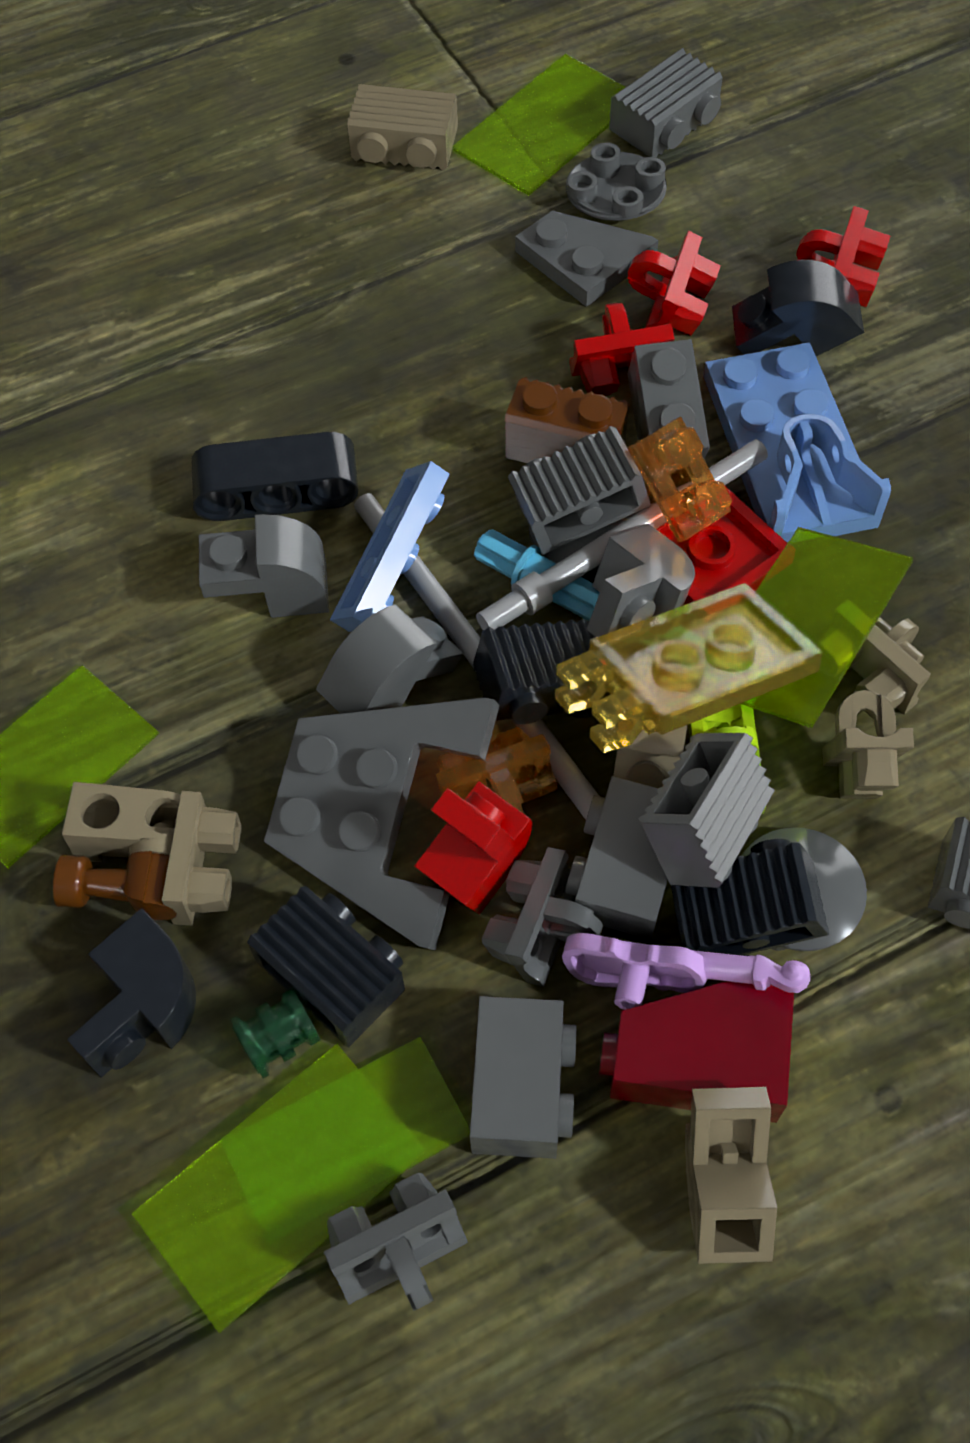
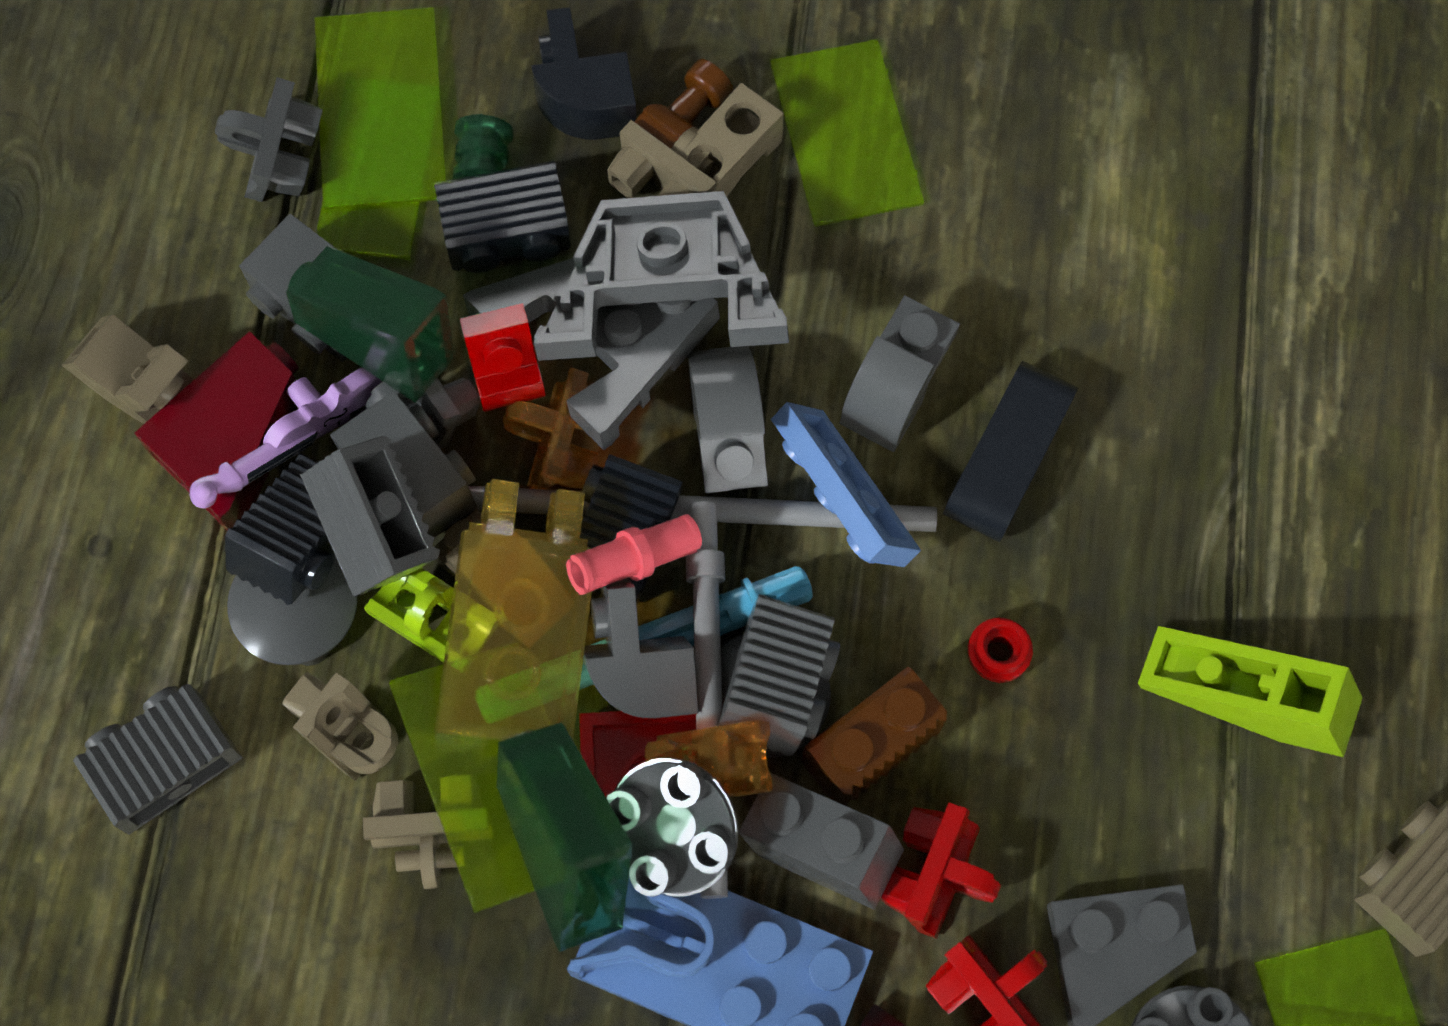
camera: 120 degrees right, 10 degrees up
none -> clear green slope [286,246,455,403]
none -> clear green slope [497,722,633,952]
none -> dark grey wing [534,191,789,361]
none -> coral pin [566,514,702,595]
none -> dark grey dish [602,758,738,897]
none -> red plate [967,618,1033,683]
none -> lime slope [1138,626,1363,758]

